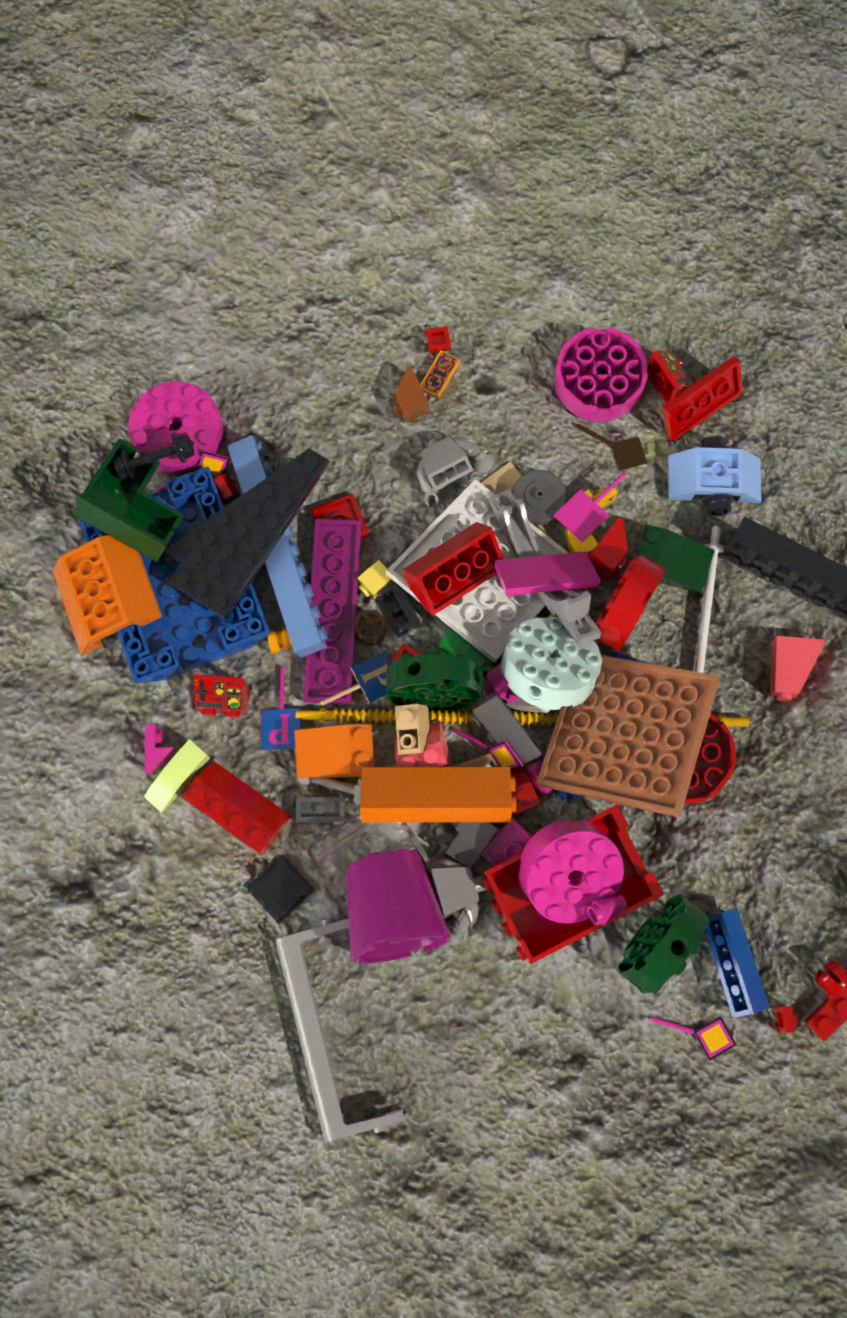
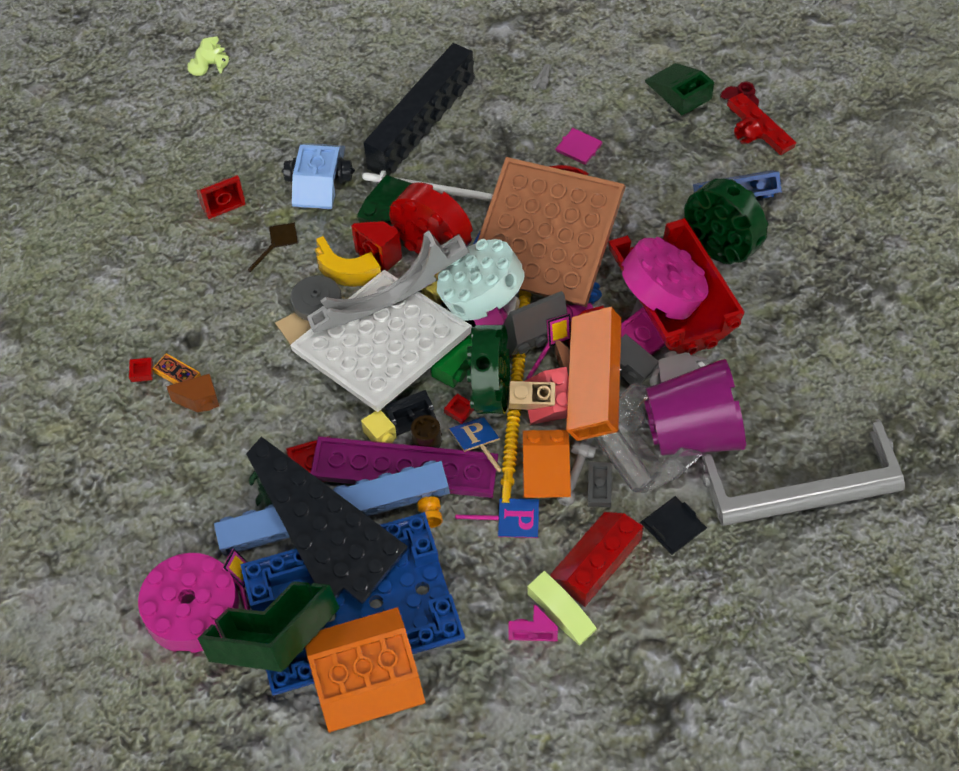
camera: 85 degrees left, 20 degrees down
black piece [113,432,195,480] -> none
slope [194,674,249,718] -> none
red plate [214,474,240,499] -> none
red slope [402,522,504,616] -> none
light grey torso [417,437,494,508] -> none
dark pink tile [495,552,600,596] -> none
dark pink piece [553,472,626,542] -> none
dark pink brick [554,327,648,422] -> none
dark pink cone [587,895,627,925] -> none
piece [650,1016,736,1061] -> none
red plate [662,356,743,442] -> none
coral slope [769,636,825,701] -> none
red plate [775,1005,798,1033] -> none
none -> dark pink piece [556,128,602,165]

